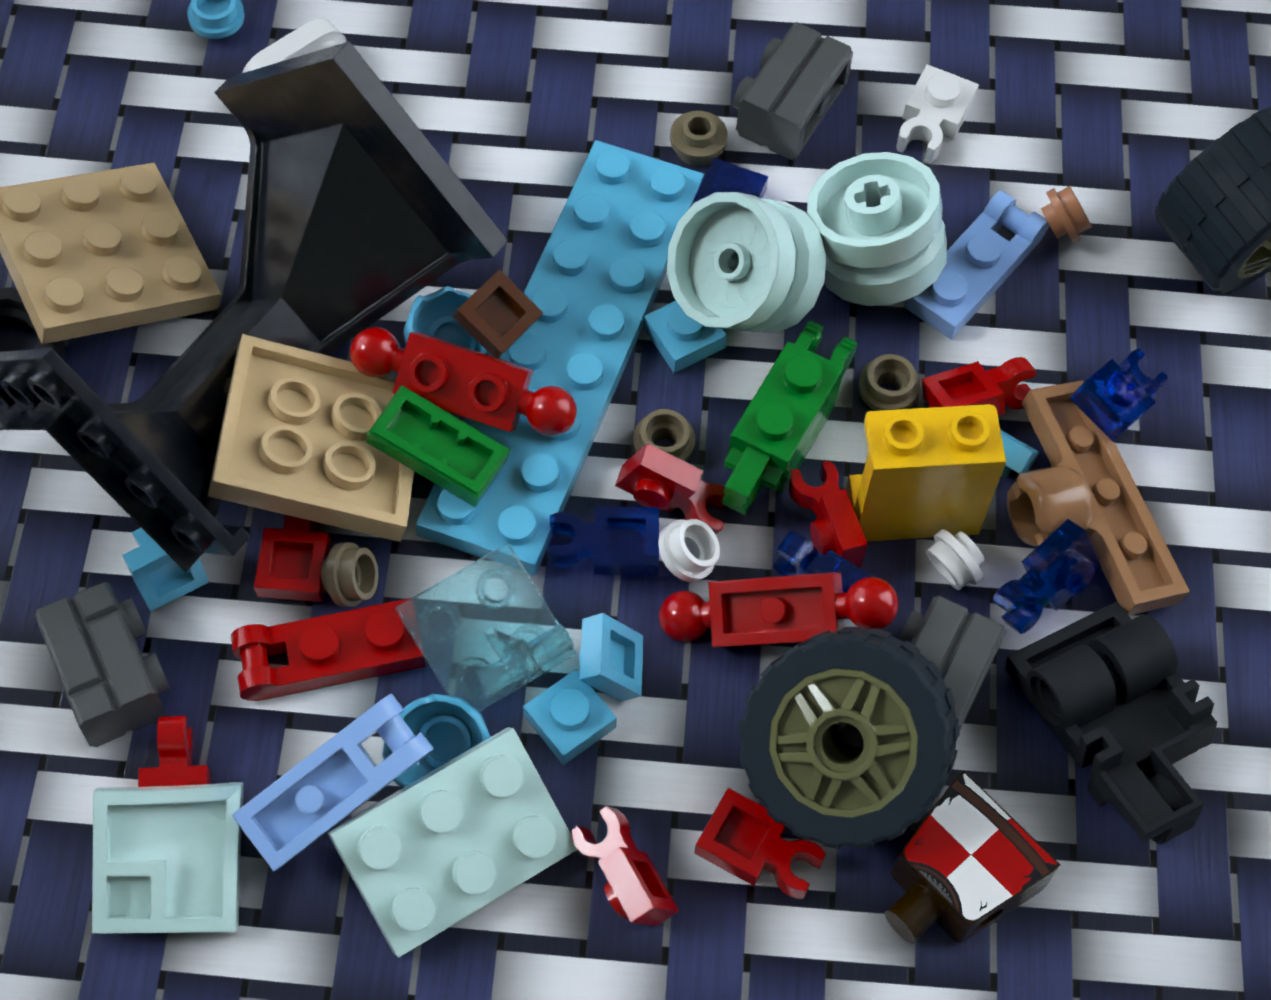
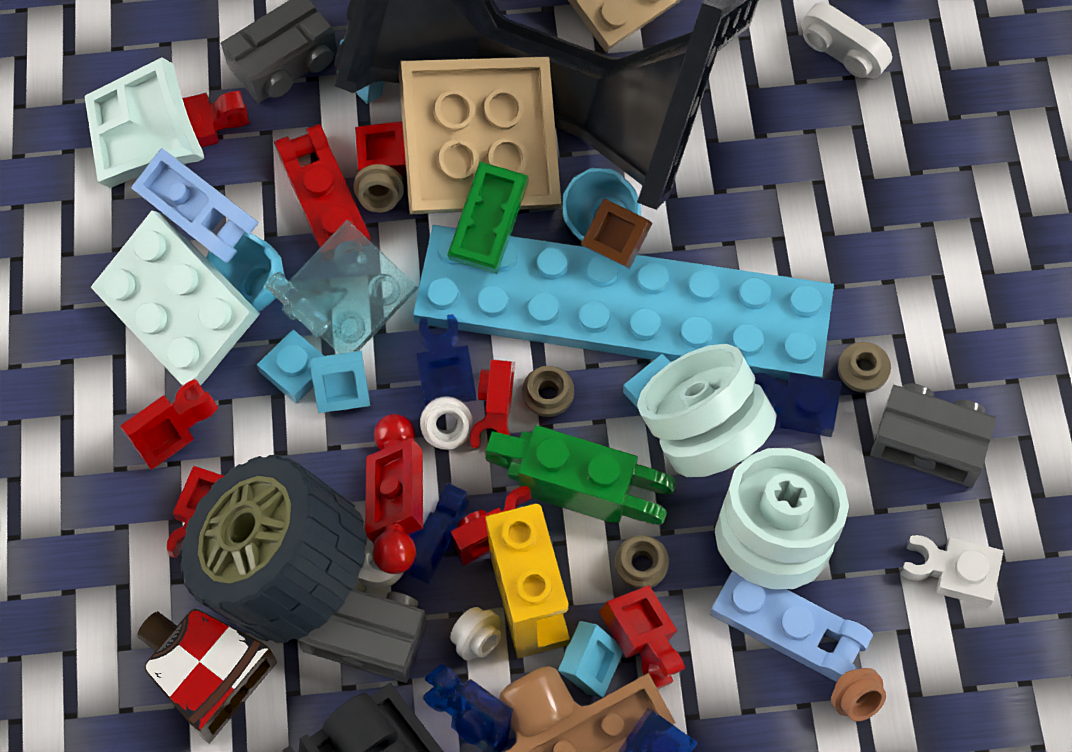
camera: 85 degrees right, 5 degrees up
red plate [350,327,577,437] -> none

